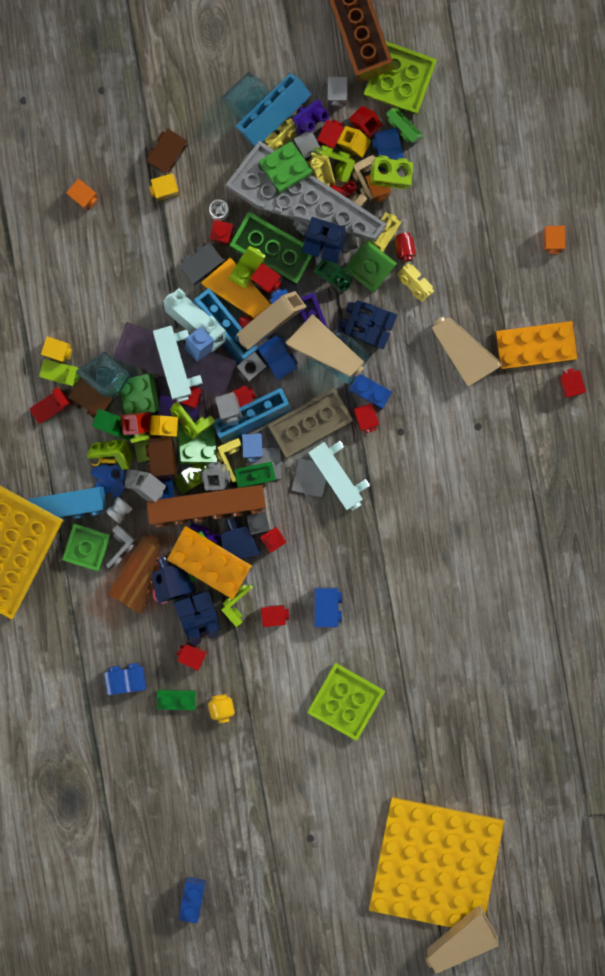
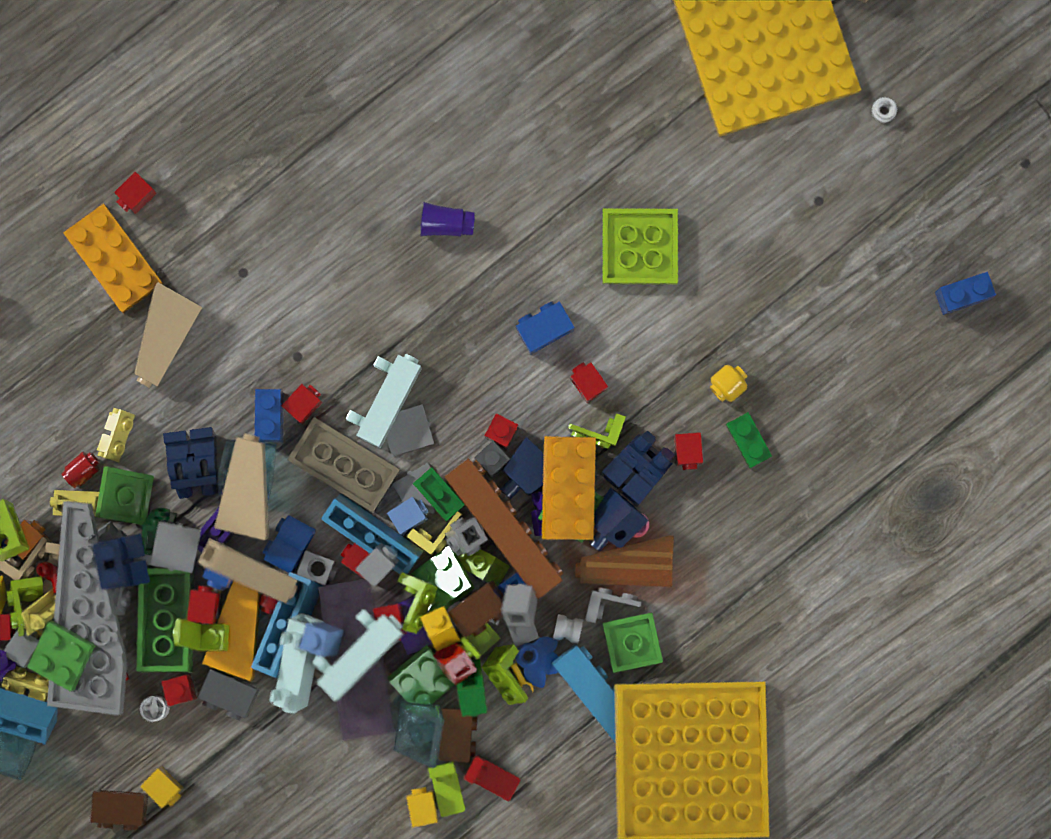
camera: 115 degrees left, 5 degrees down
blue brick [104,663,147,695] -> none
none -> light grey piece [150,521,201,573]
none -> dark purple plant [420,202,475,237]
none -> white plate [872,97,897,123]

